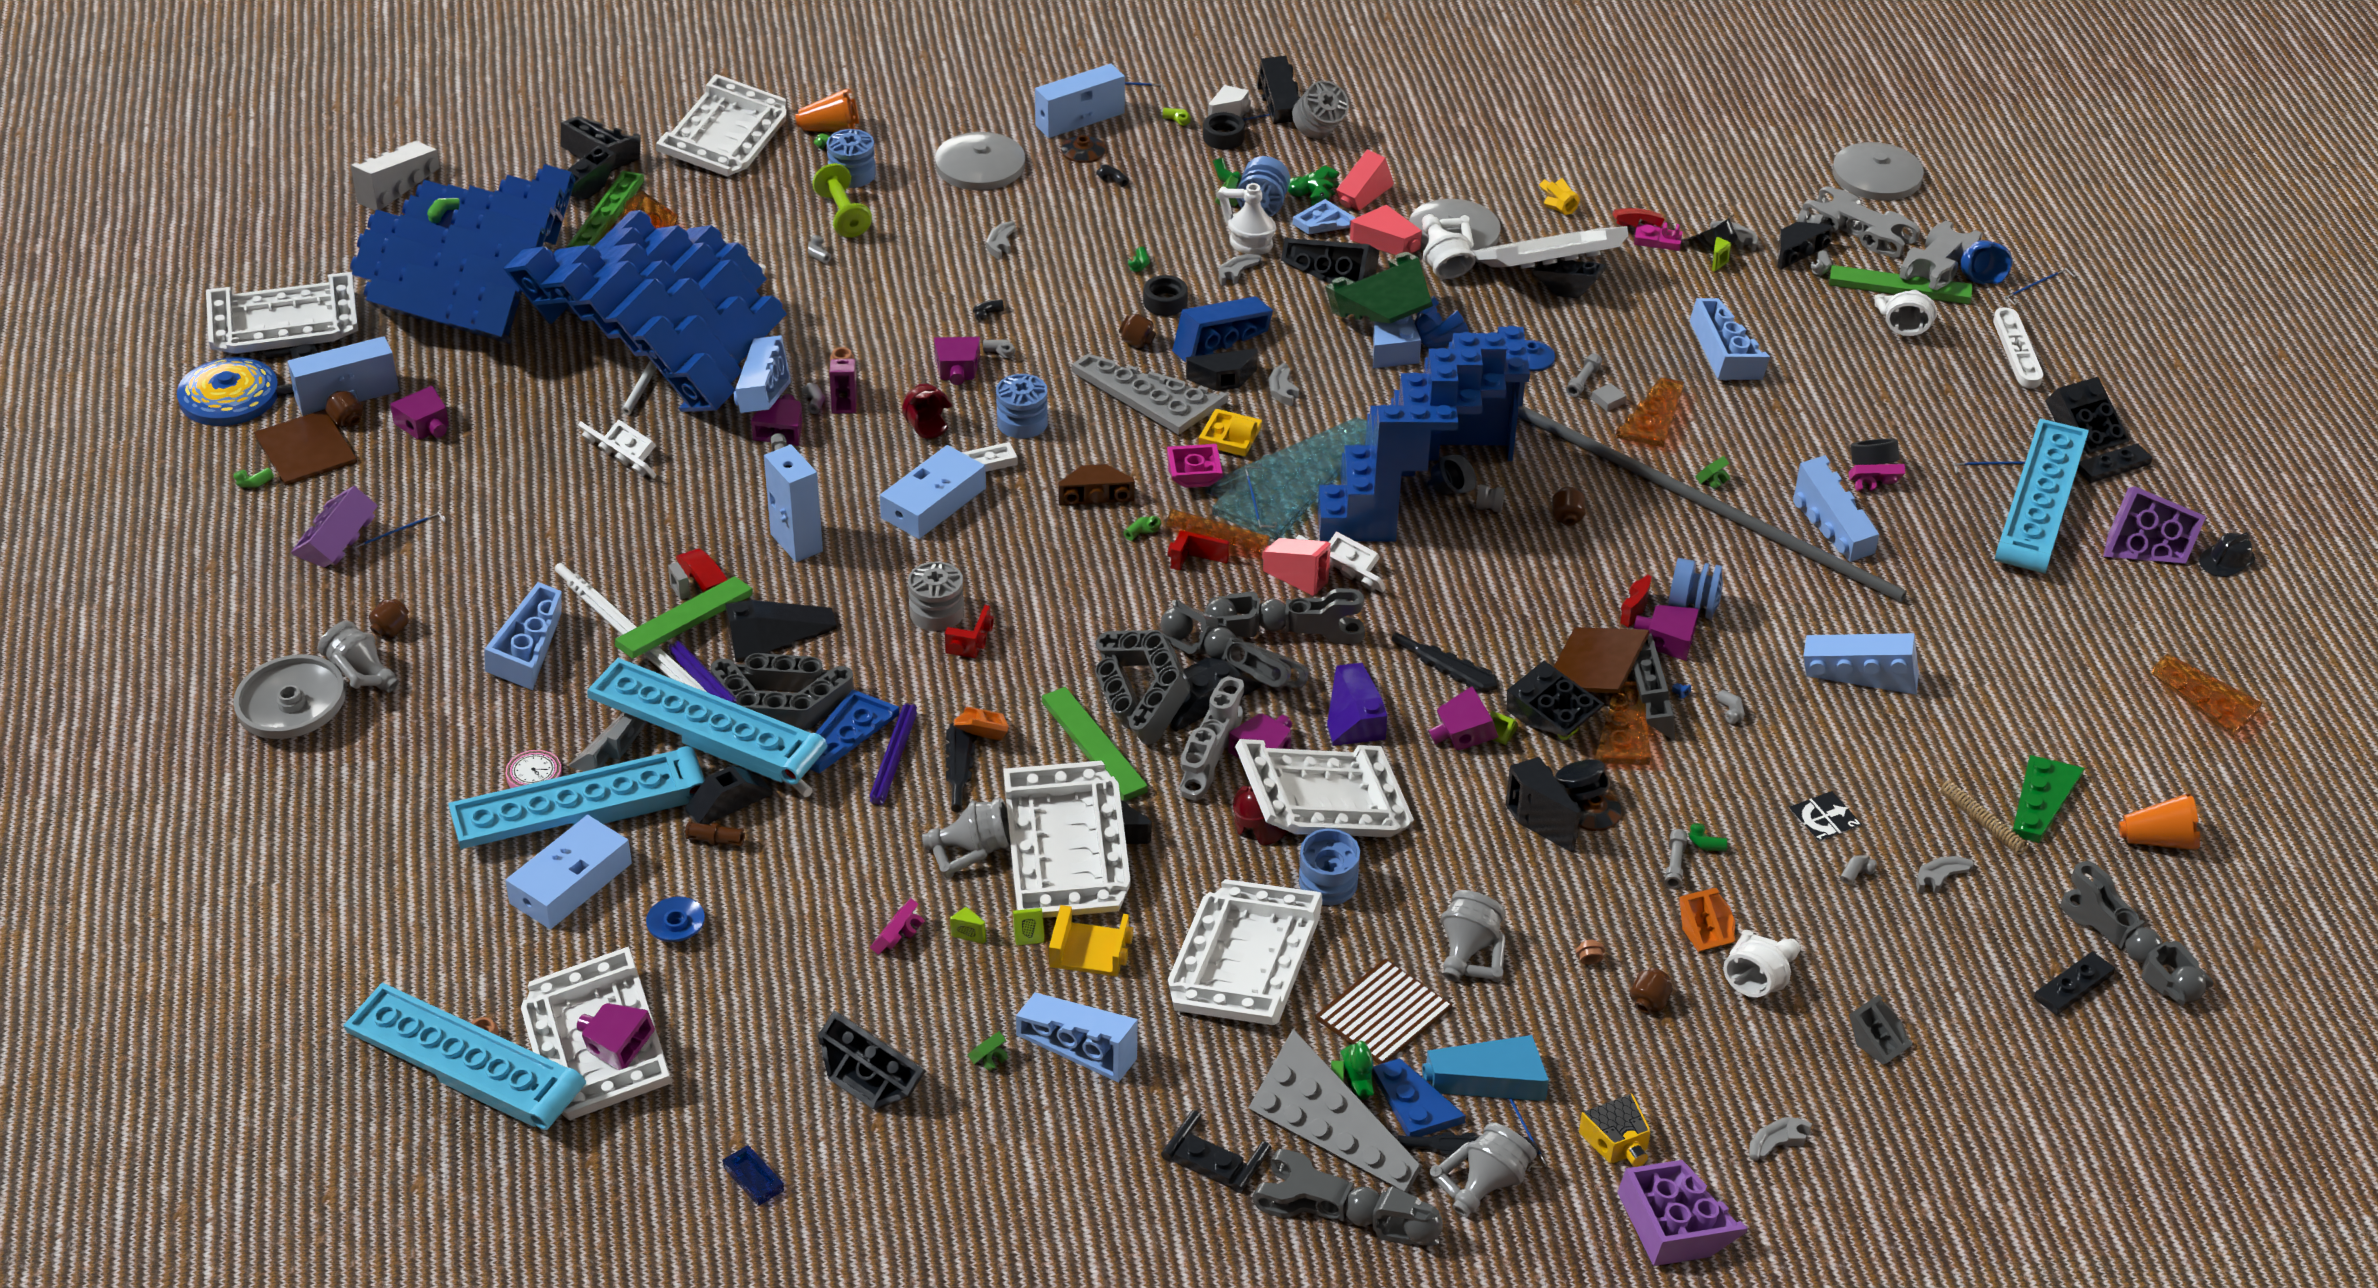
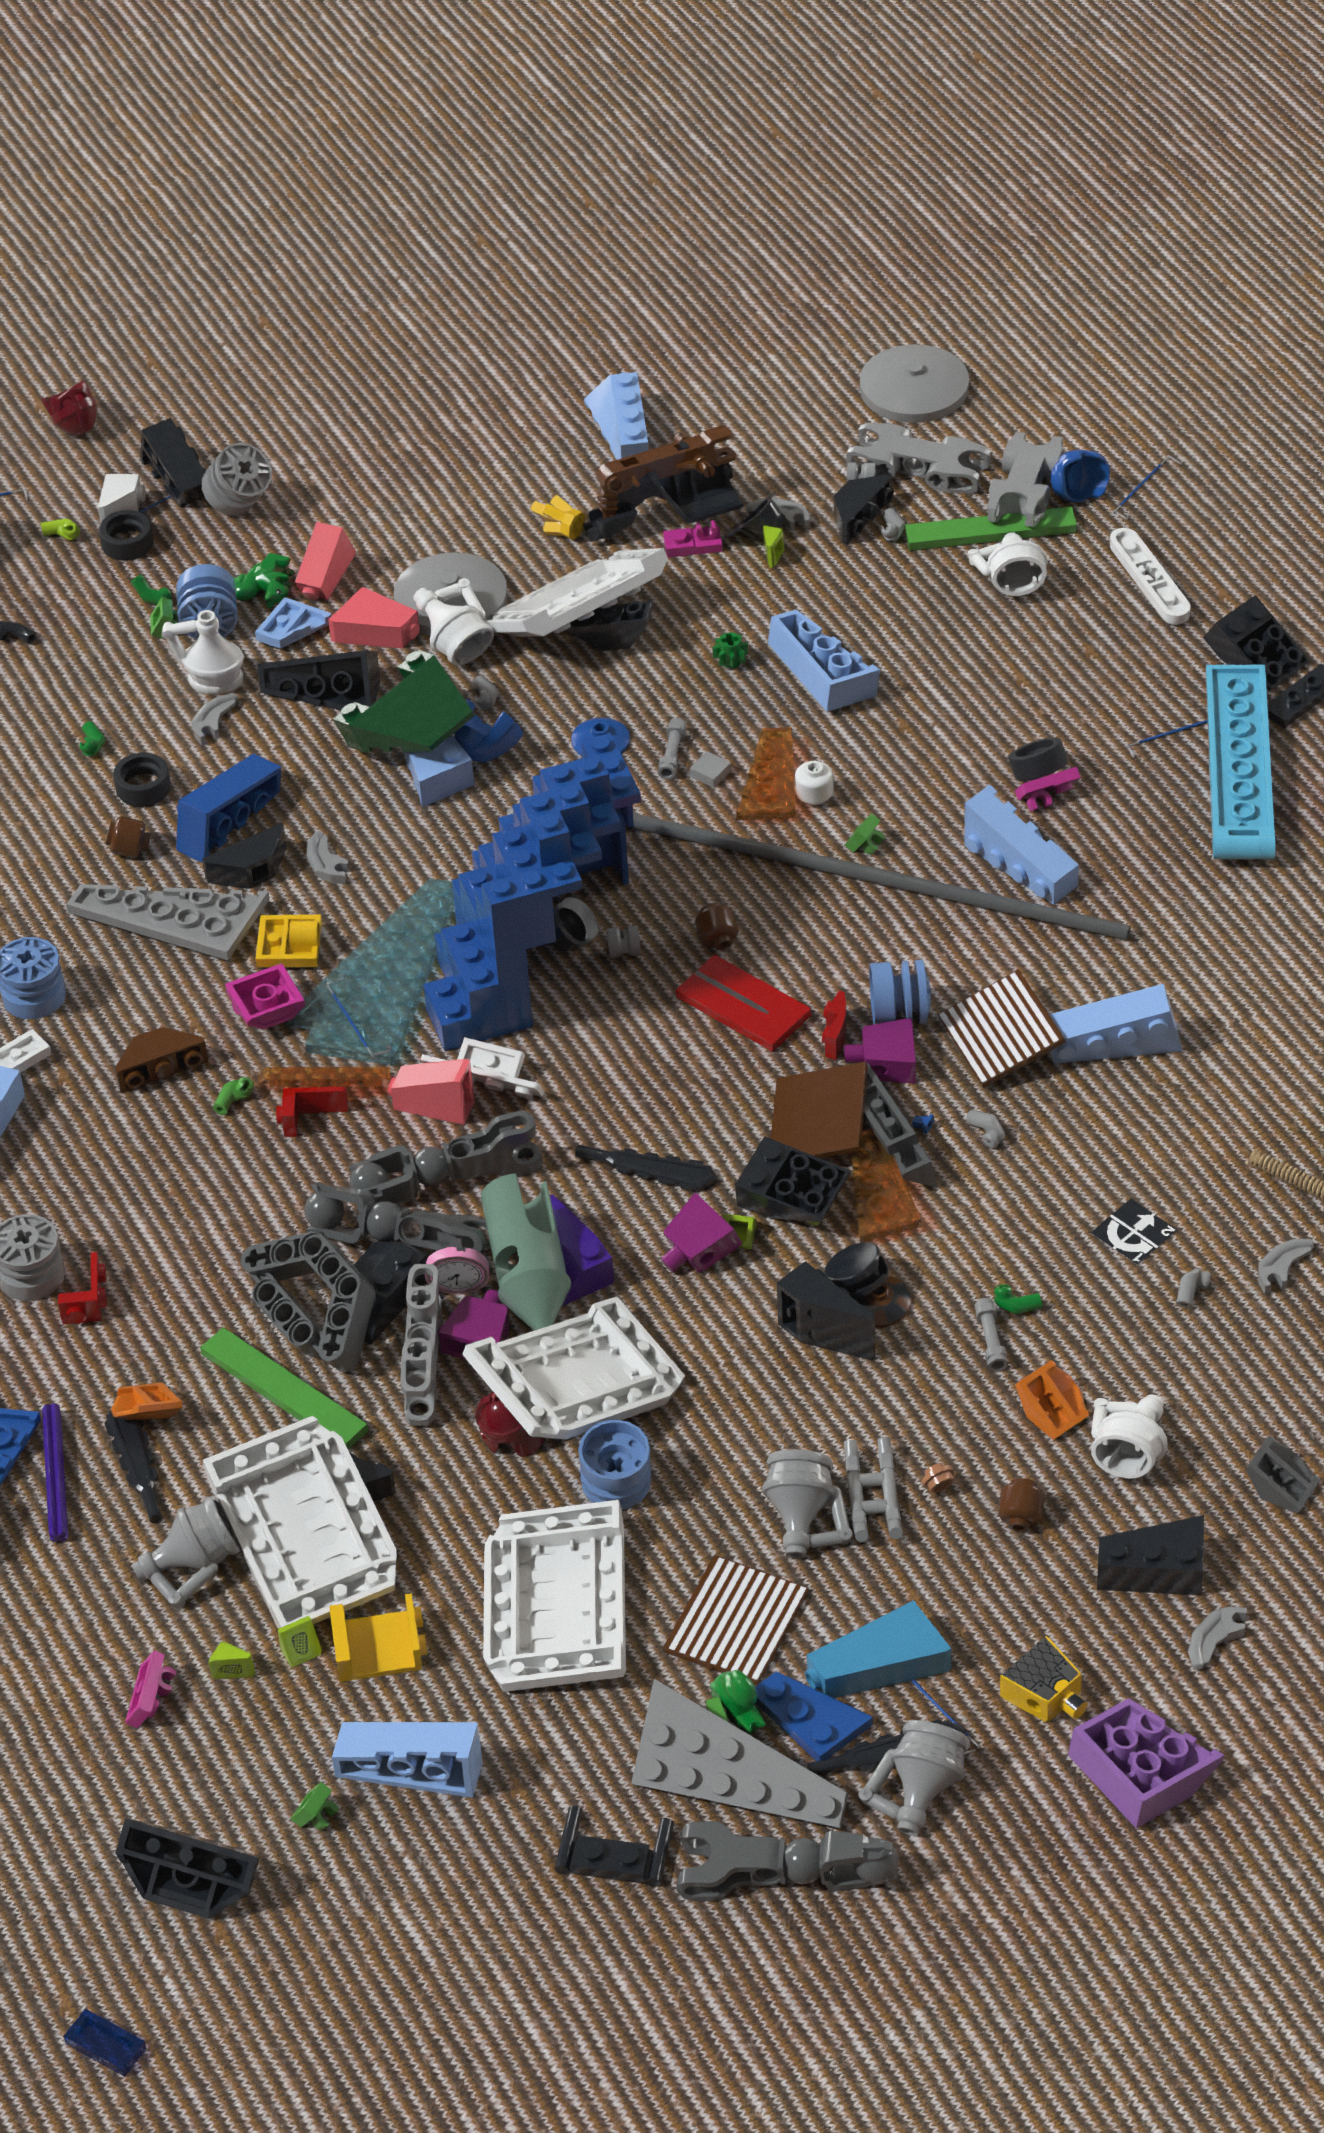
camera: 15 degrees left, 5 degrees up
red slope [1612,208,1664,228] -> none
none -> dark red helmet [41,380,98,436]
none -> tile [425,1247,490,1294]
none -> light grey arm [473,675,498,710]
none -> sand green piece [481,1173,571,1331]
none -> piece [583,426,744,542]
none -> light blue wedge [584,372,649,460]
none -> red tile [676,954,811,1052]
none -> green gear [712,632,749,668]
none -> white head [795,761,834,805]
none -> light grey piece [844,1437,903,1542]
none -> piece [937,969,1066,1088]
none -> black wedge [1097,1515,1204,1595]

